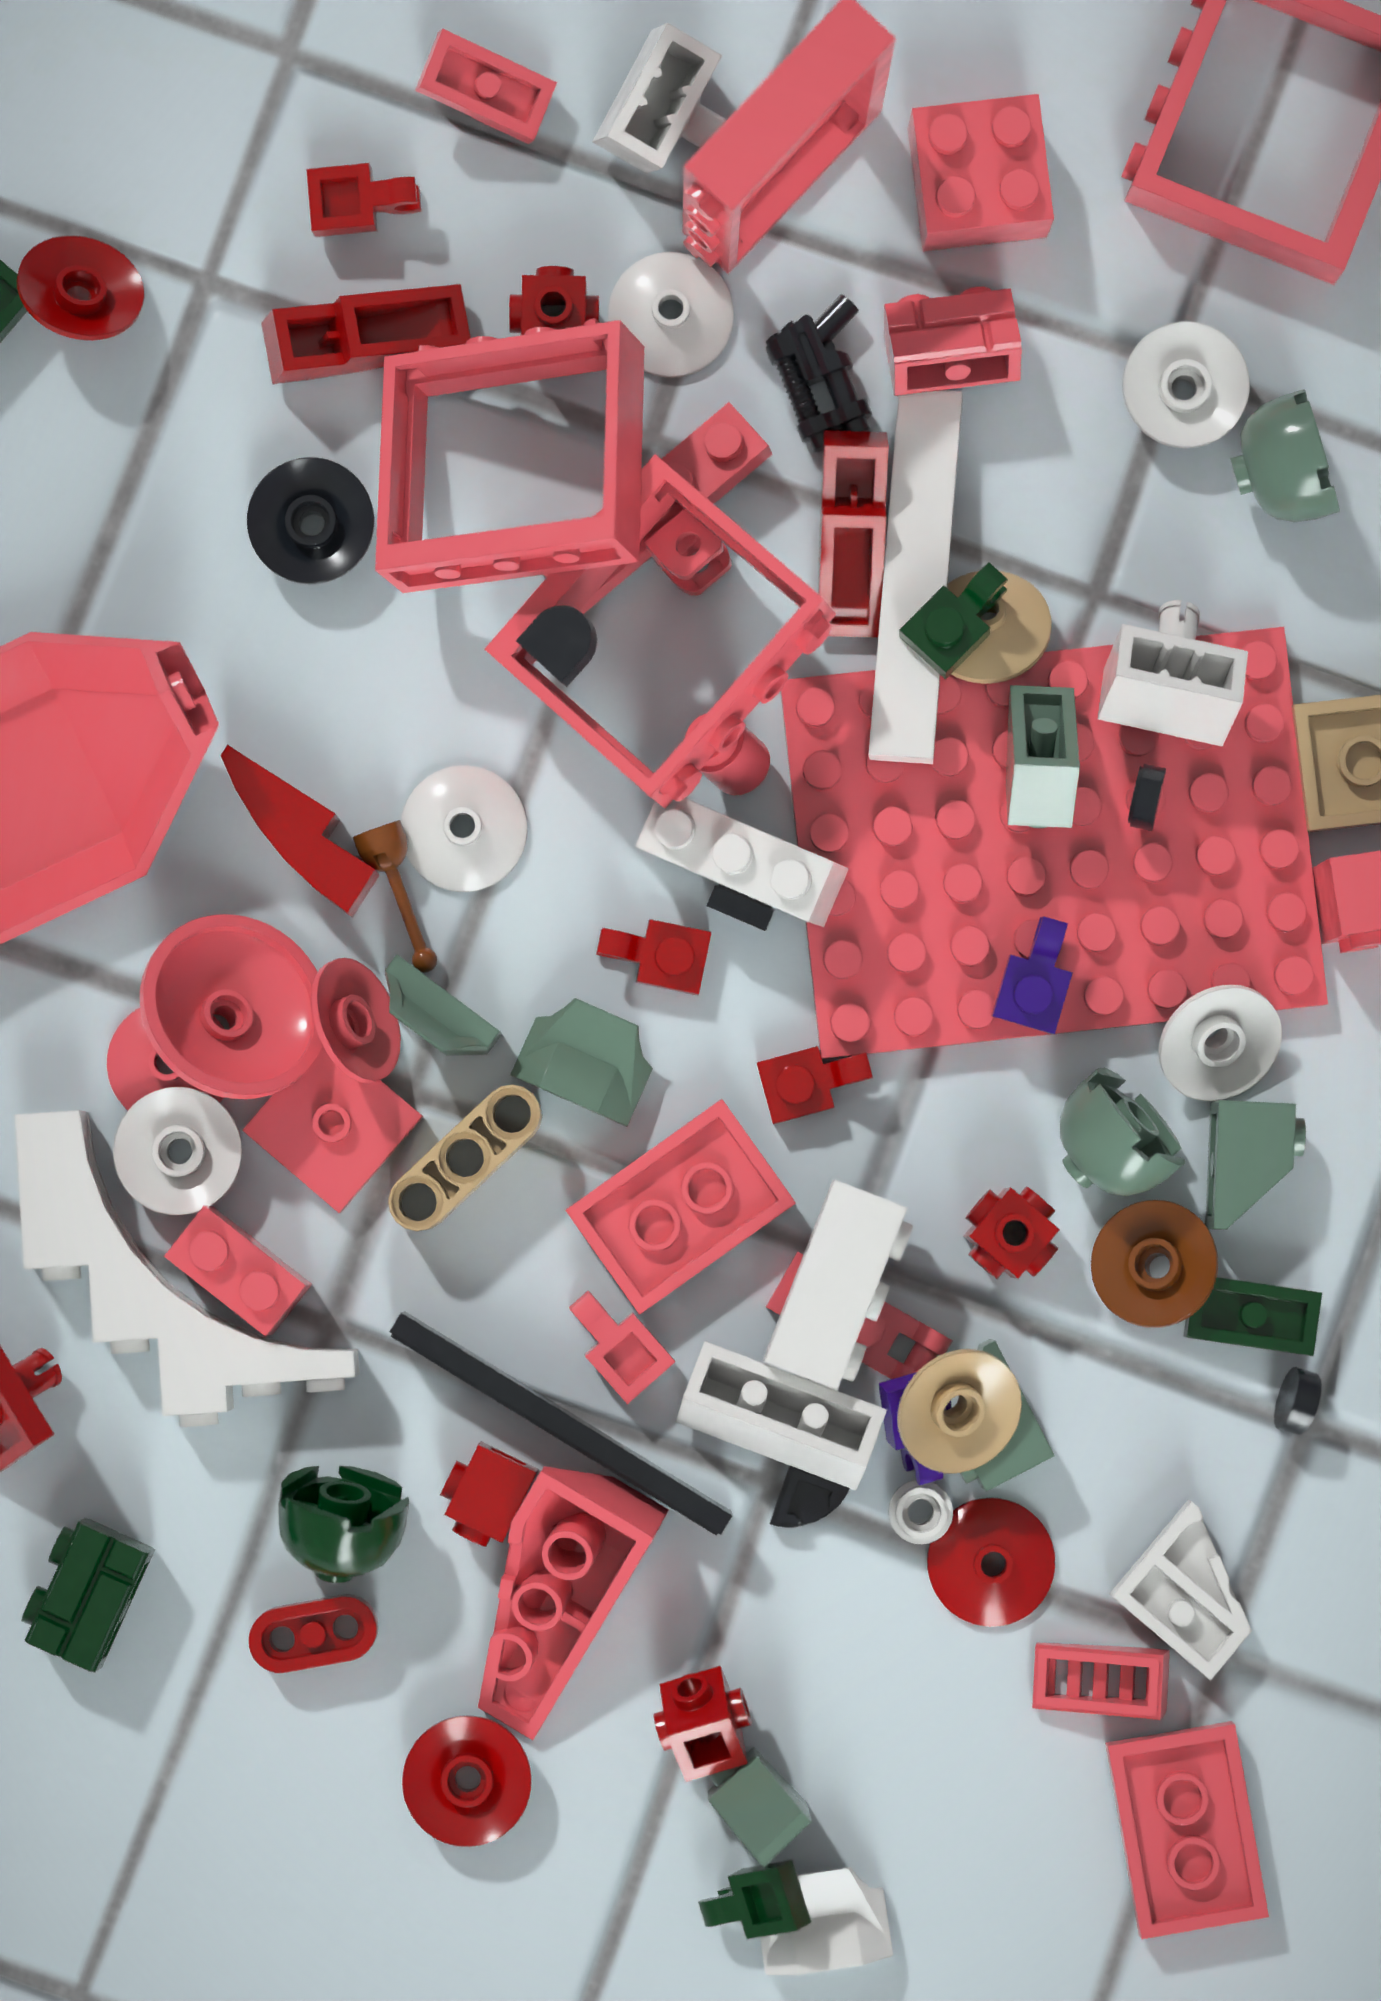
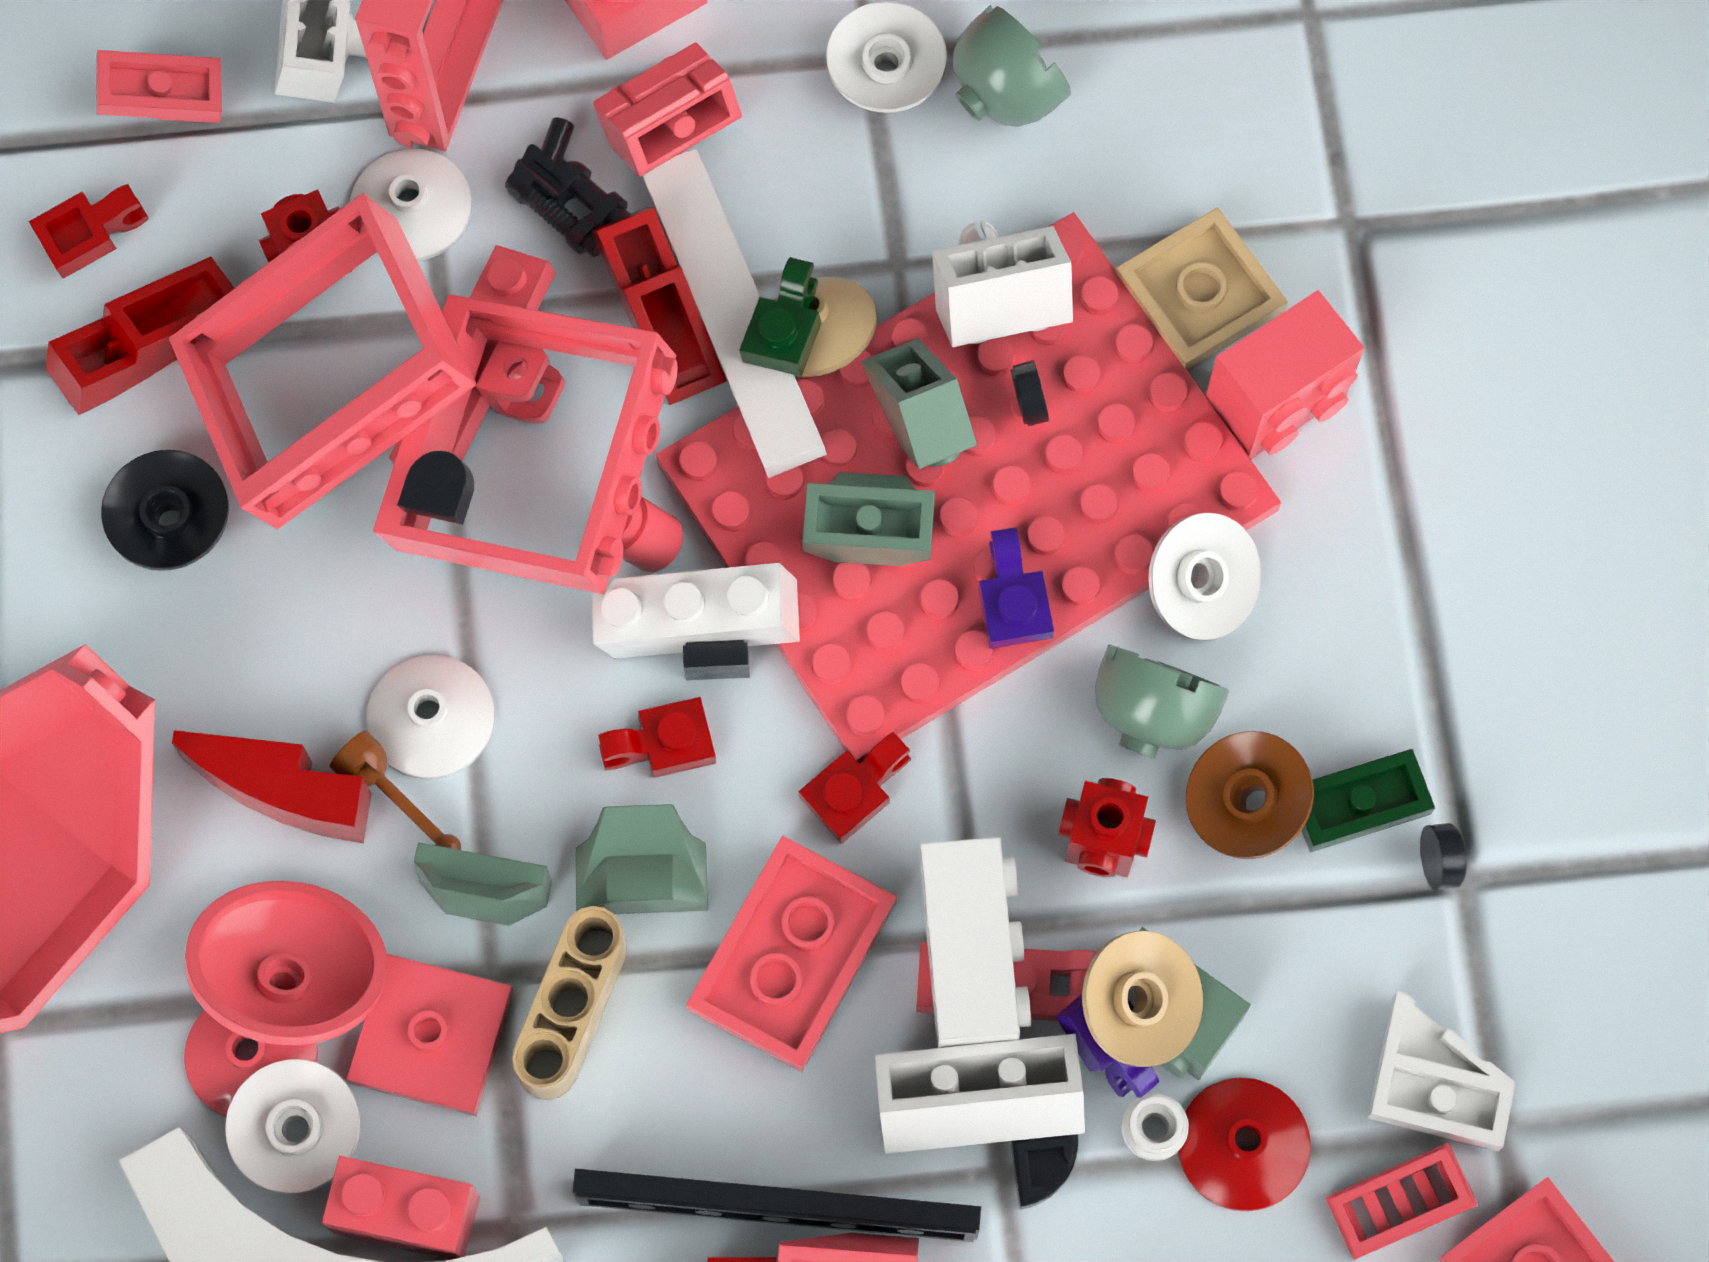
camera: 20 degrees left, 15 degrees down
coral dish [311,958,401,1083] -> none
coral plate [569,1290,676,1404] -> none
sand green slope [1205,1100,1306,1230] -> none
none -> sand green slope [802,472,935,566]

